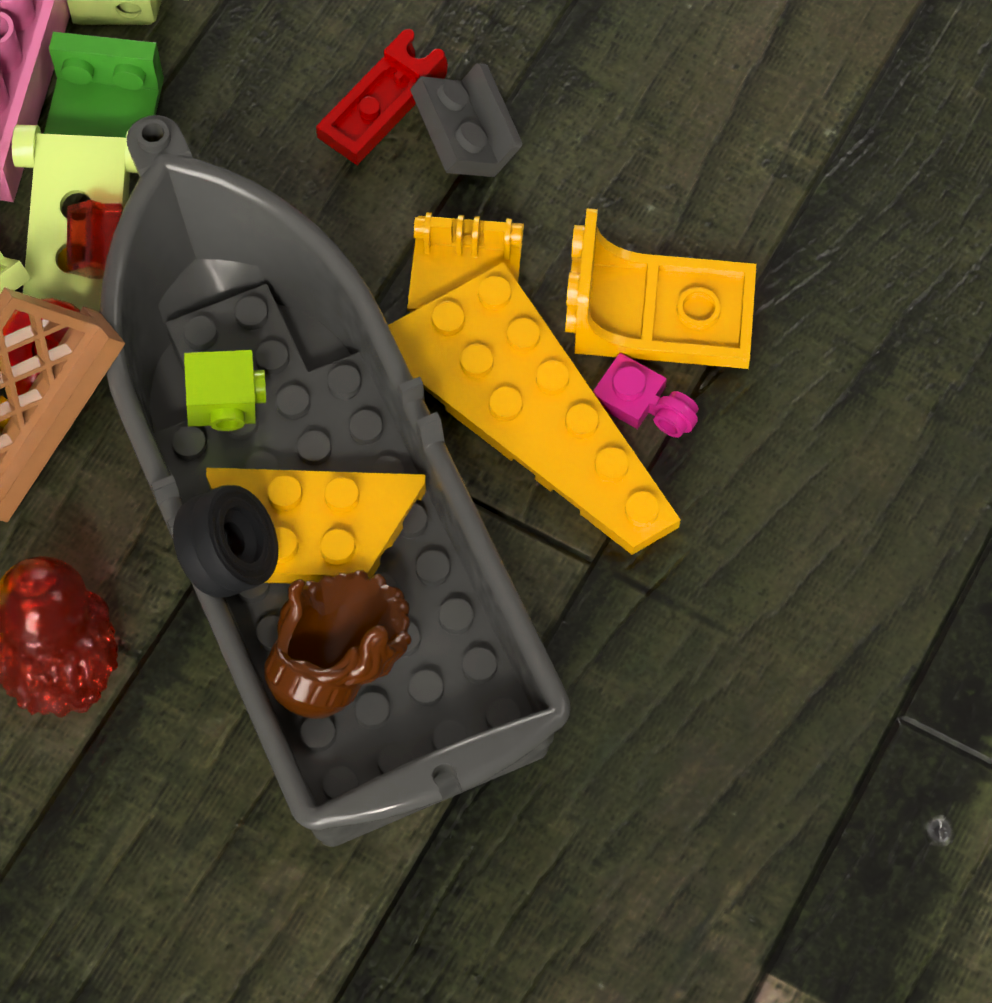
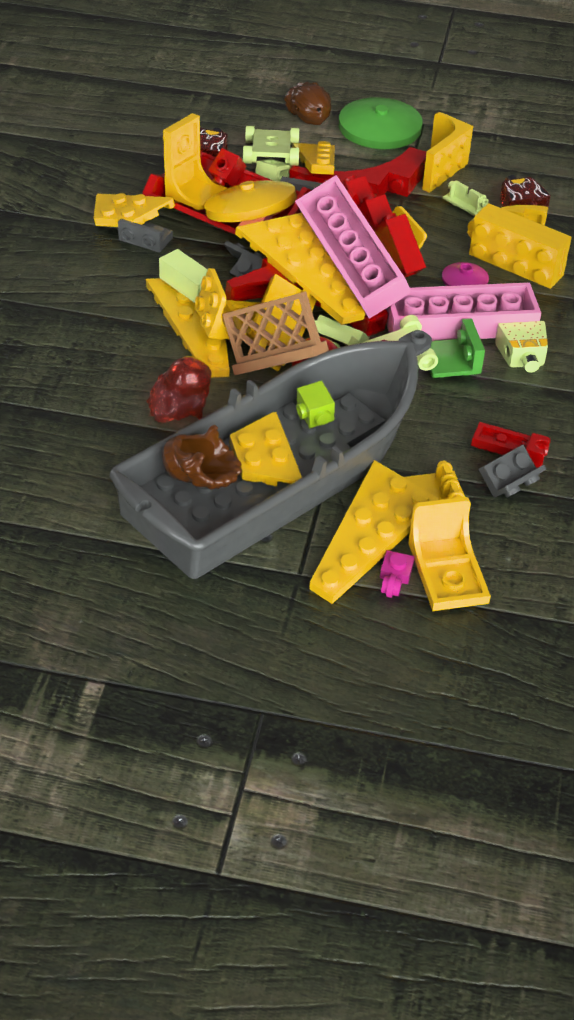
camera: 70 degrees right, 20 degrees down
black tyre [173,485,278,598] -> none

